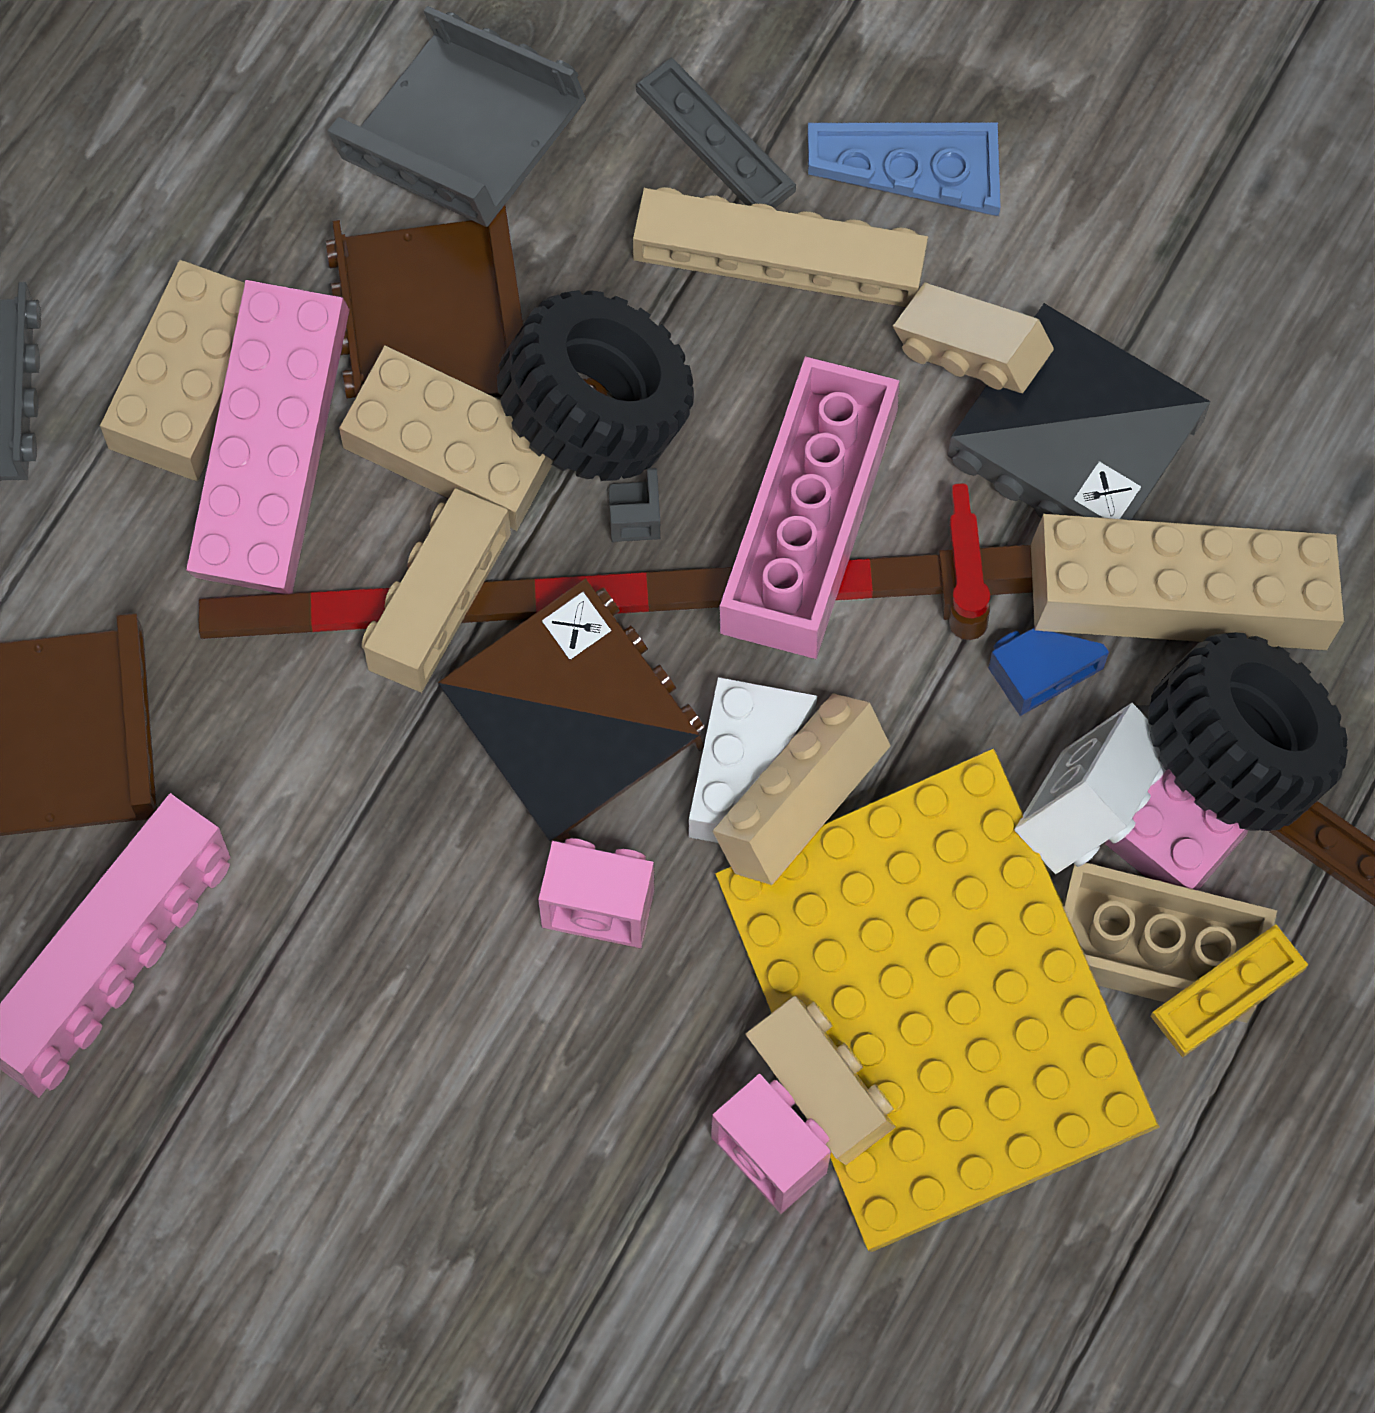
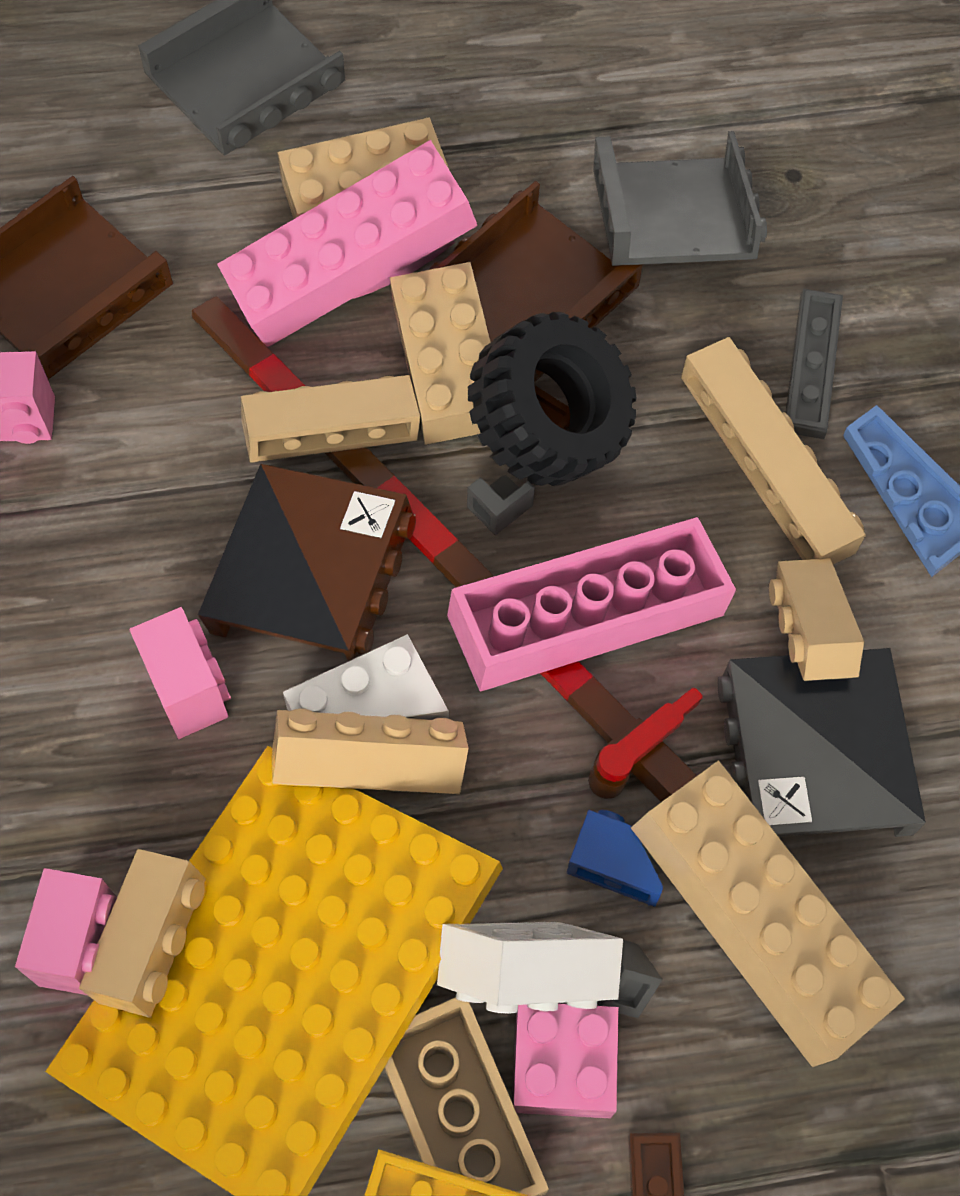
camera: 50 degrees right, 5 degrees down
black tyre [1148,632,1348,831] -> none

